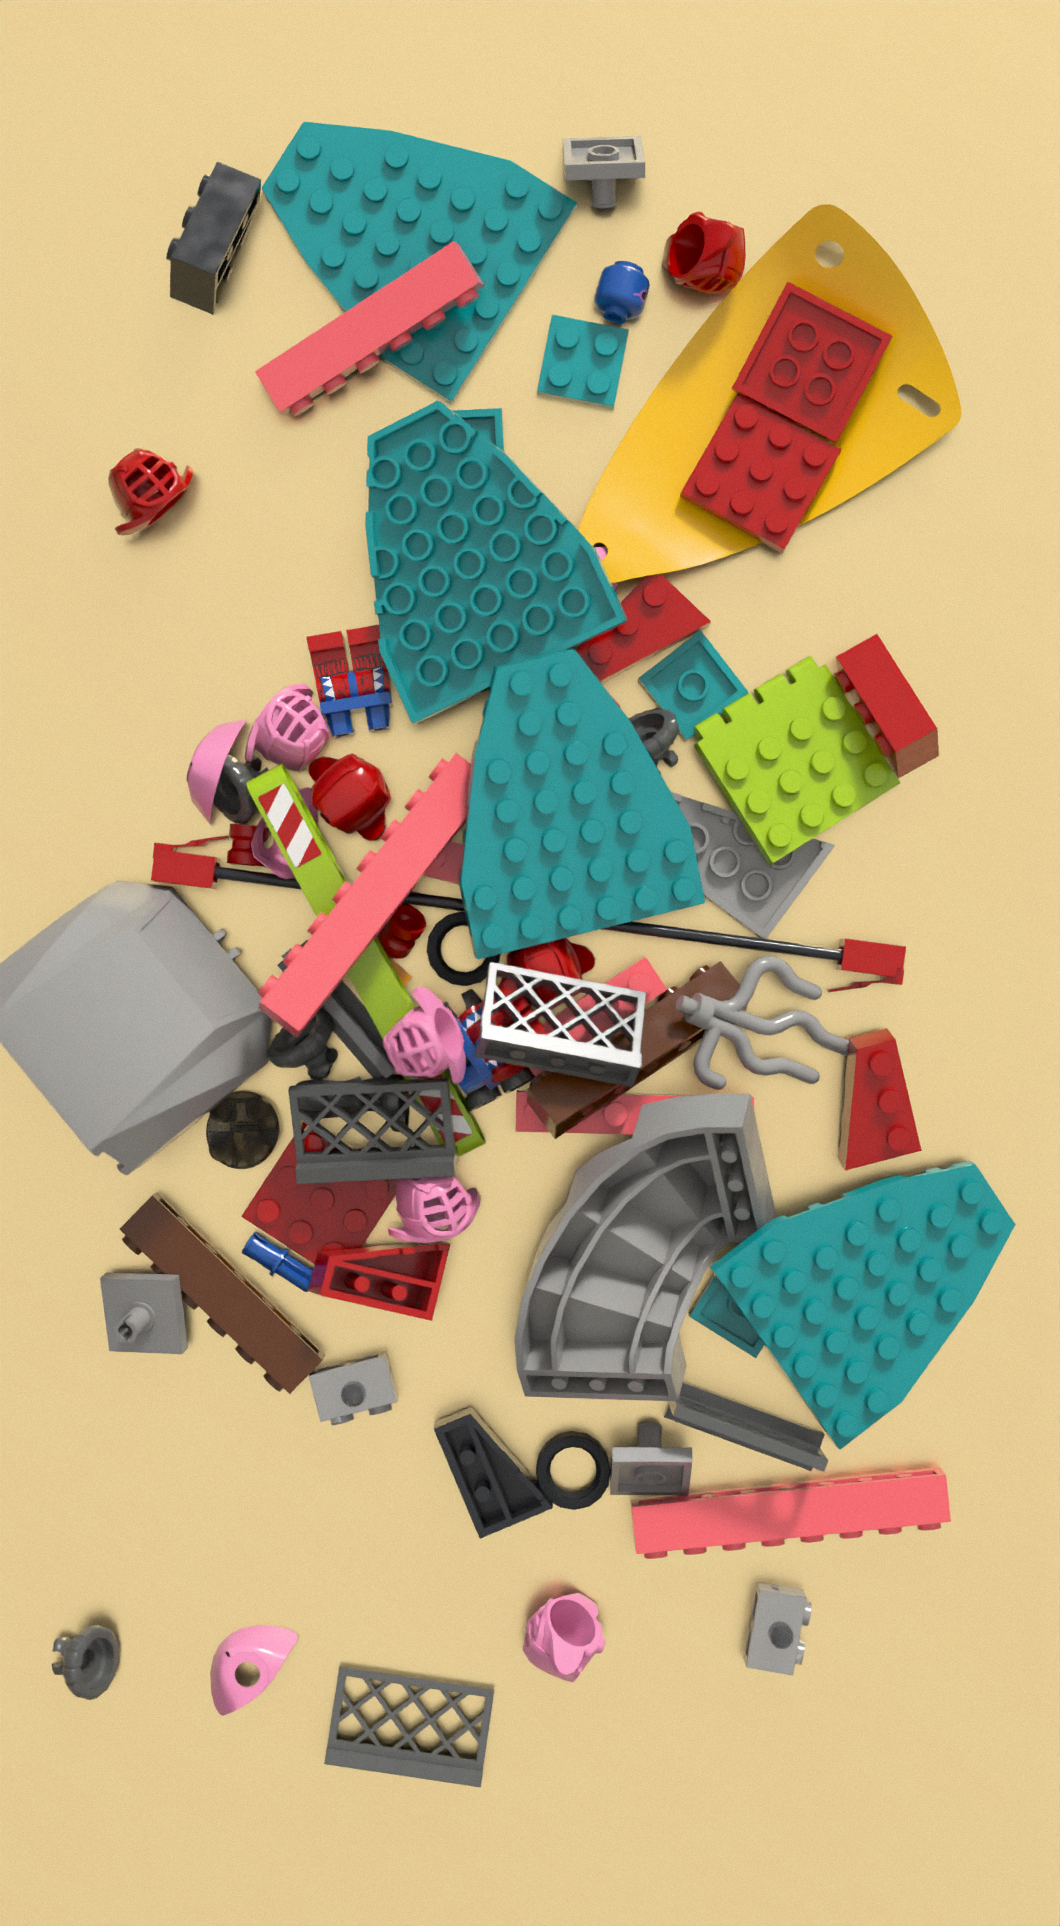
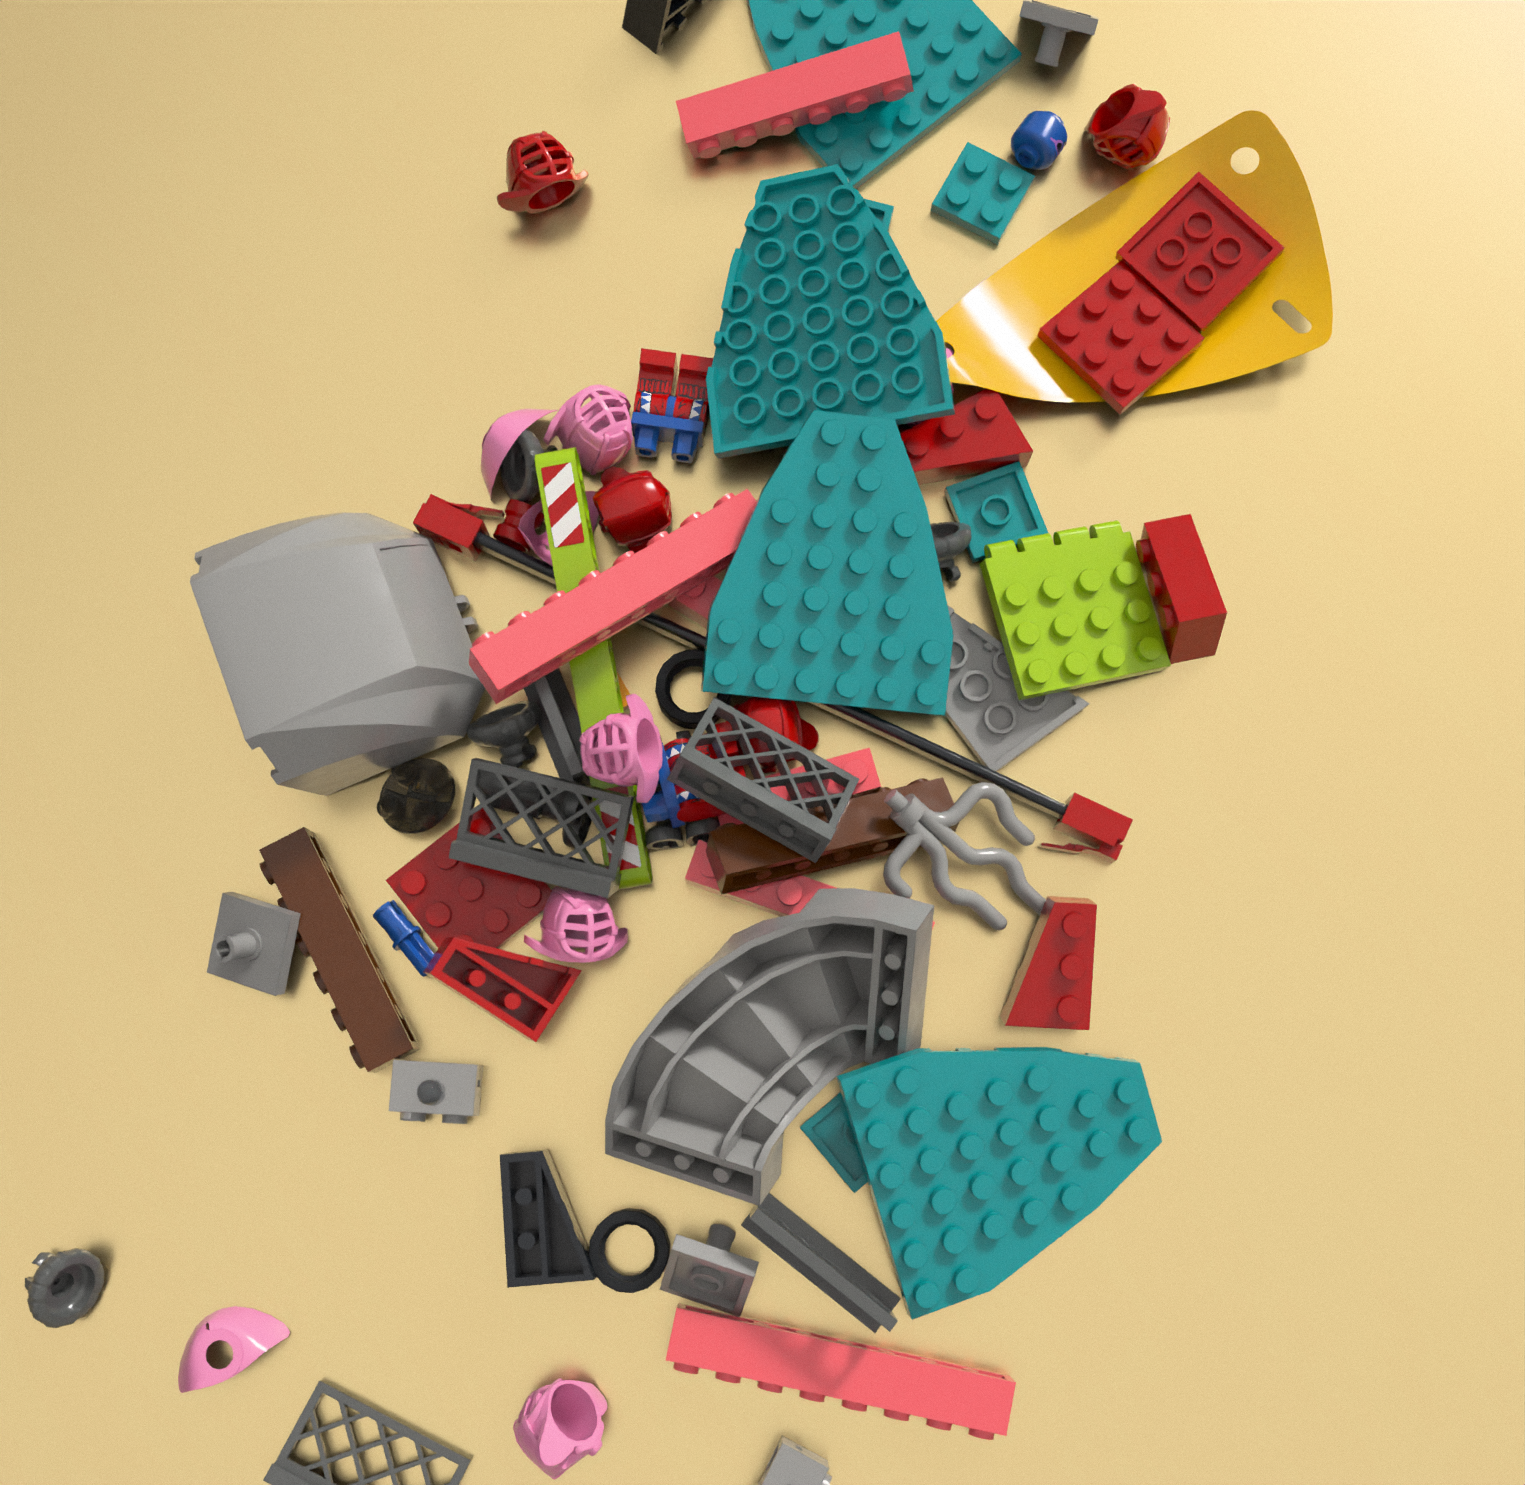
camera: 20 degrees right, 10 degrees down
red wheel [377,904,426,959] -> none

